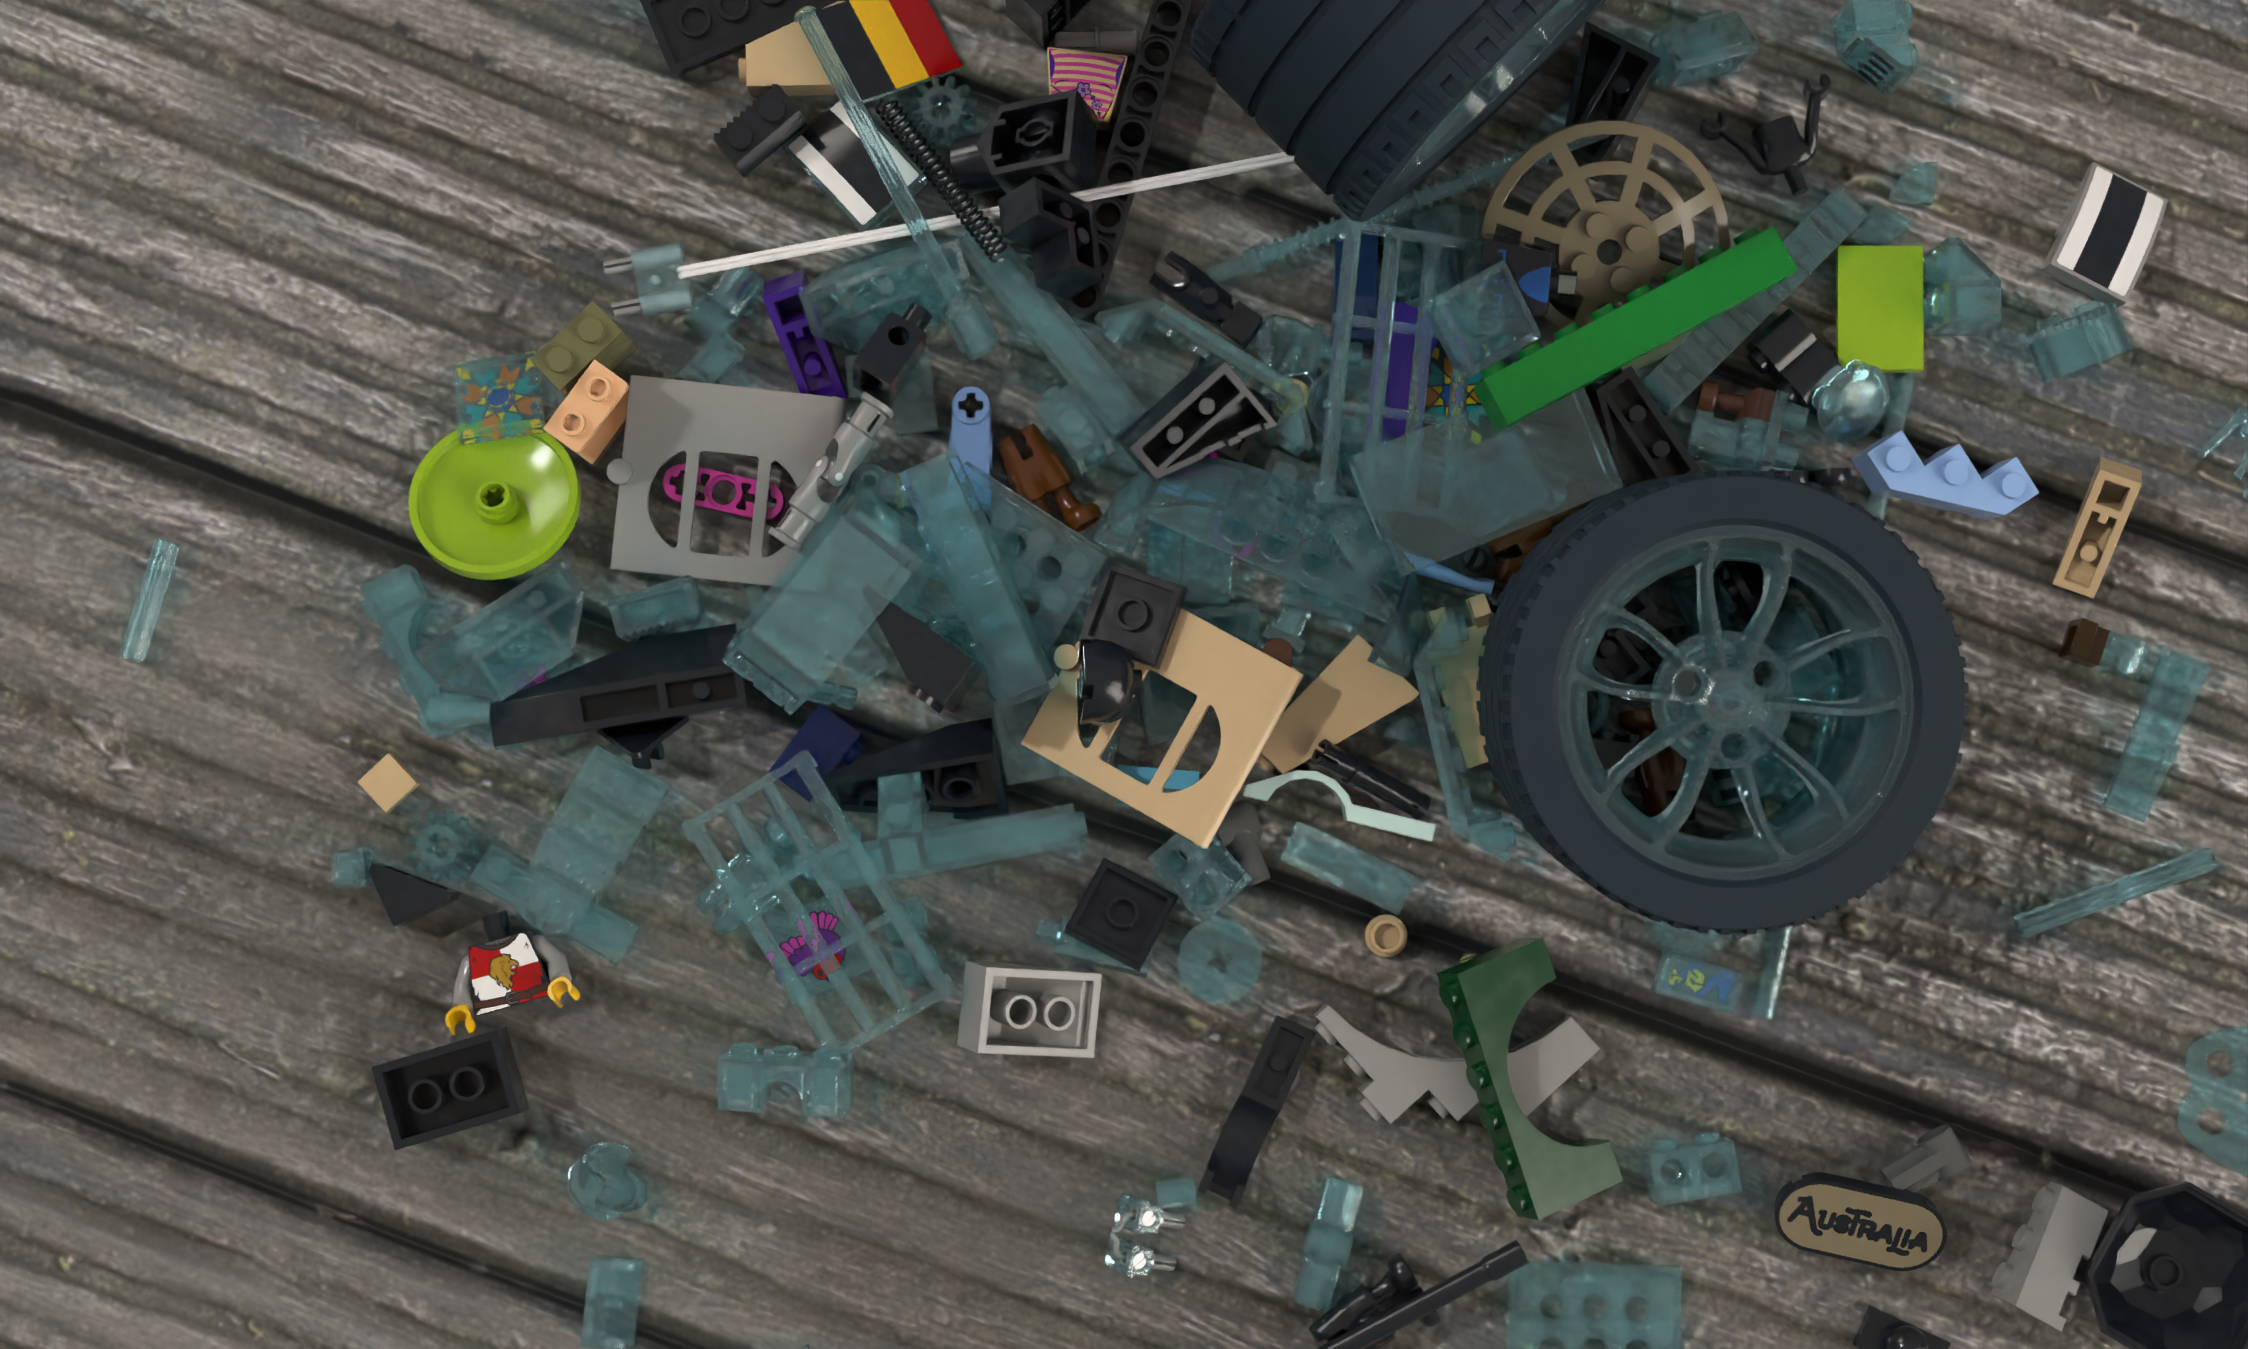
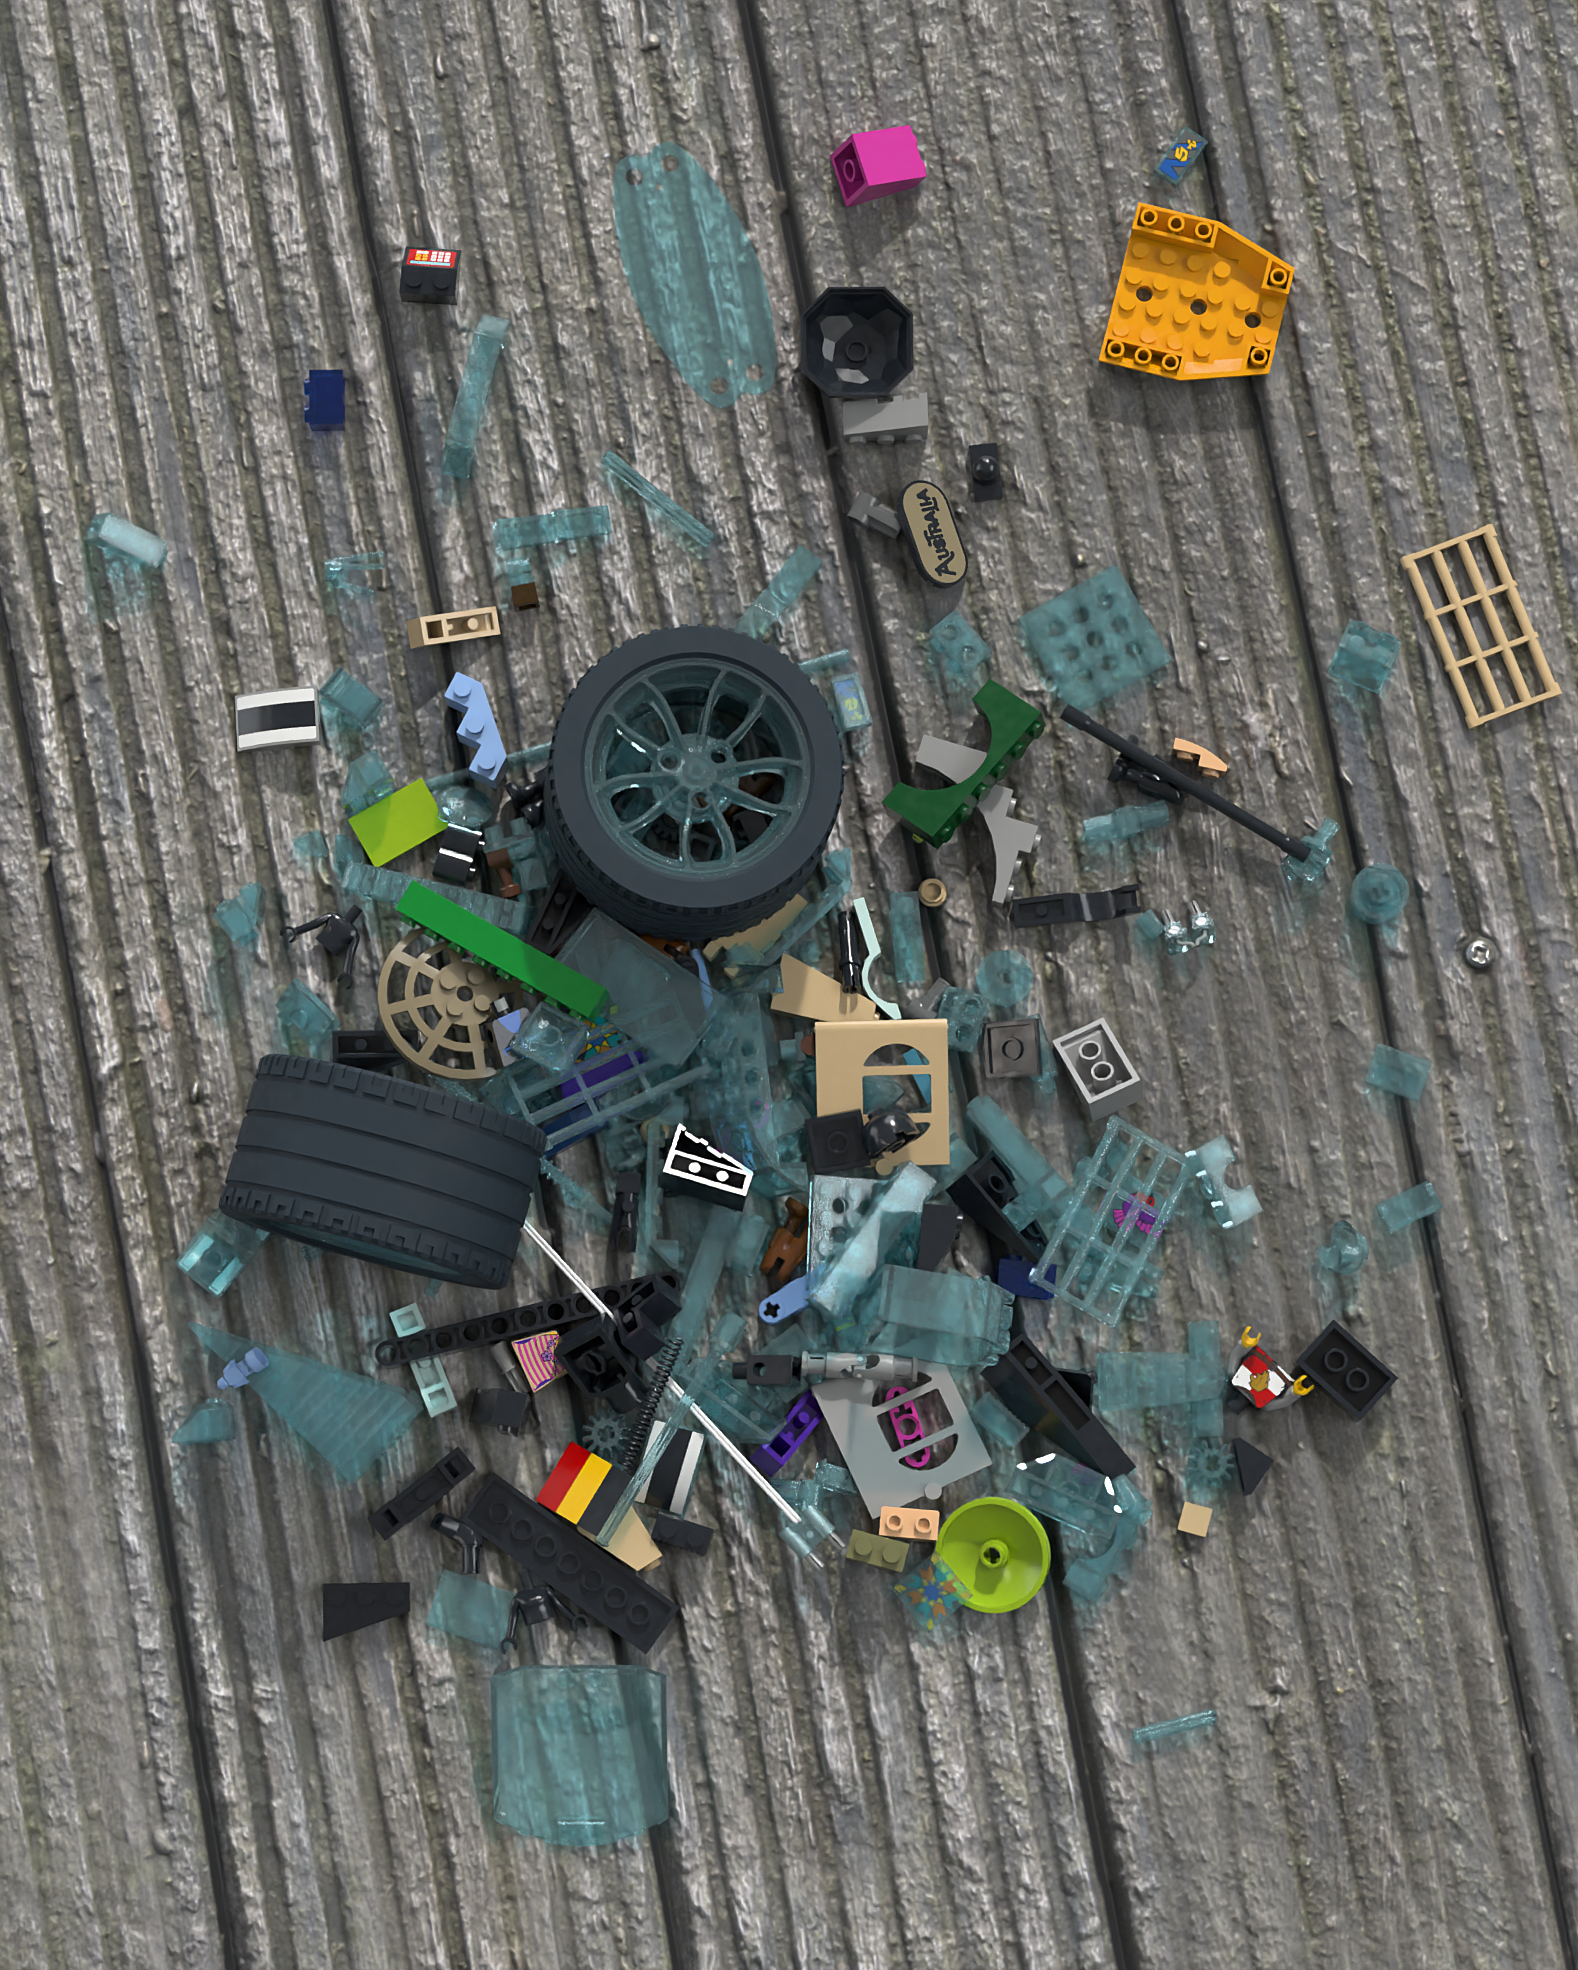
camera: 115 degrees left, 5 degrees down
clear light blue piece [331,845,374,889] -> none
none -> clear light blue piece [734,545,822,639]

